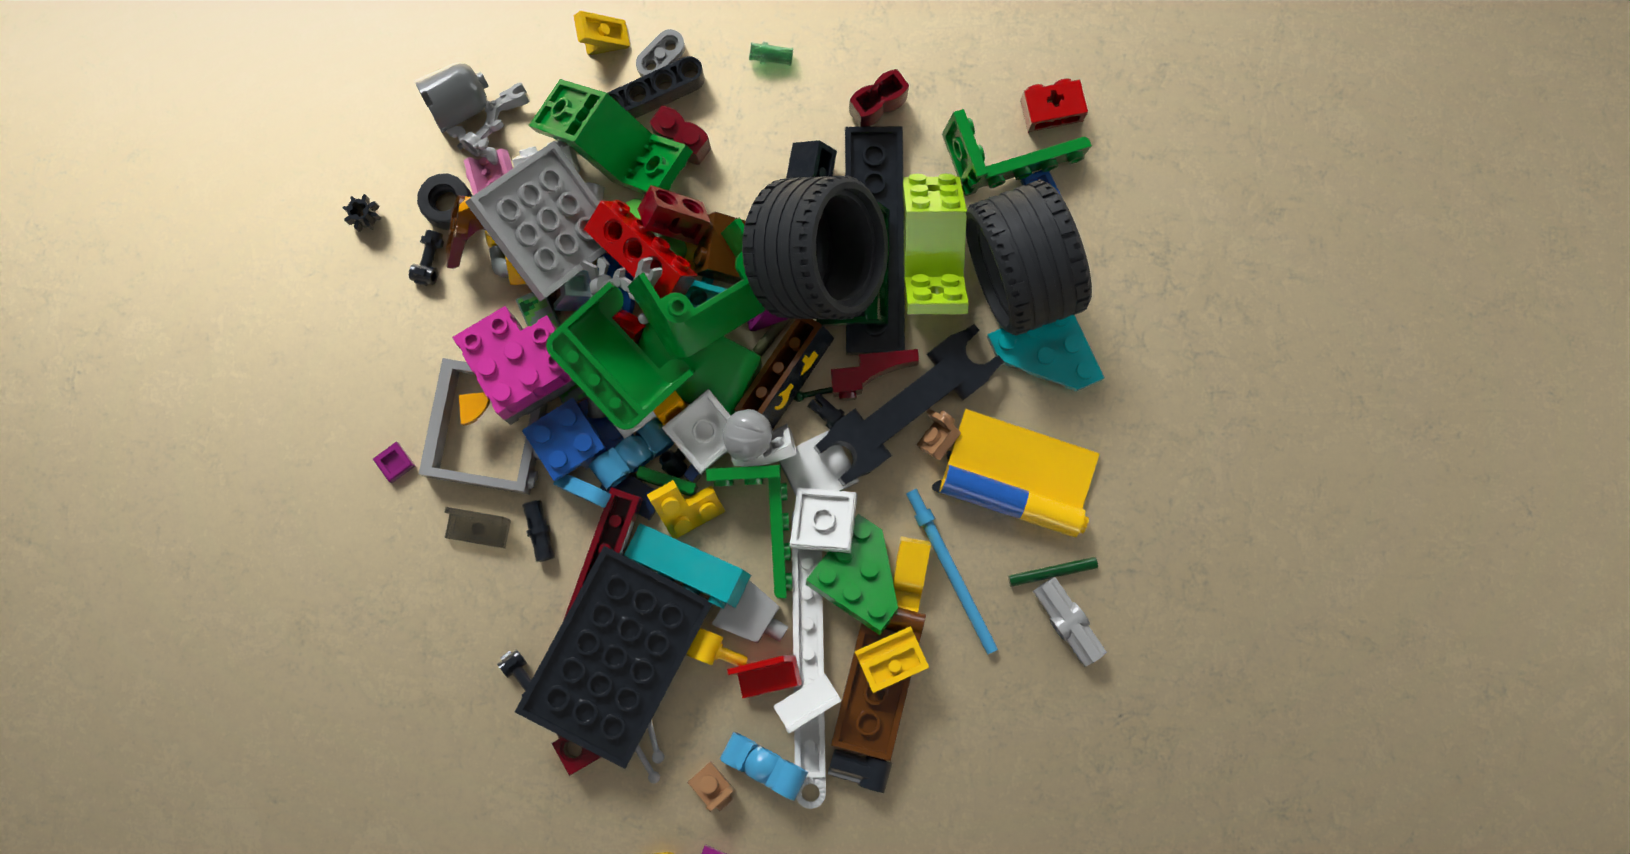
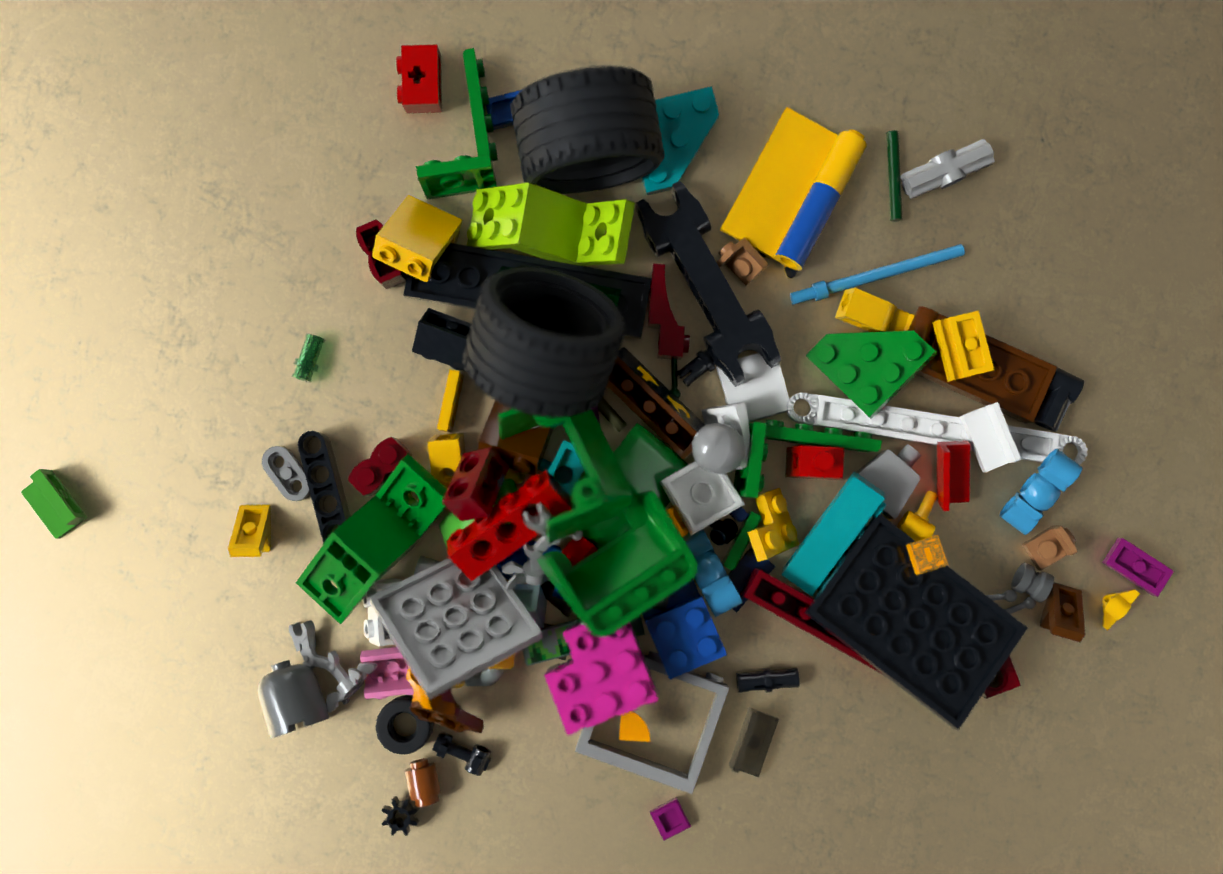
camera: 85 degrees left, 5 degrees up
black bar [497,649,532,697] -> none
dark azure beam [553,474,611,508] -> none
white tile [790,488,858,553] -> none
none -> yellow panel [372,195,463,282]
none -> dark orange brick [405,758,441,807]
none -> yellow torso [427,432,466,489]
none -> yellow tile [437,369,464,433]
none -> red torso [785,445,844,480]
none -> light orange tile [906,535,948,575]
none -> dark grey wheel [1011,562,1054,603]
none -> reddish brown slope [1040,582,1086,643]

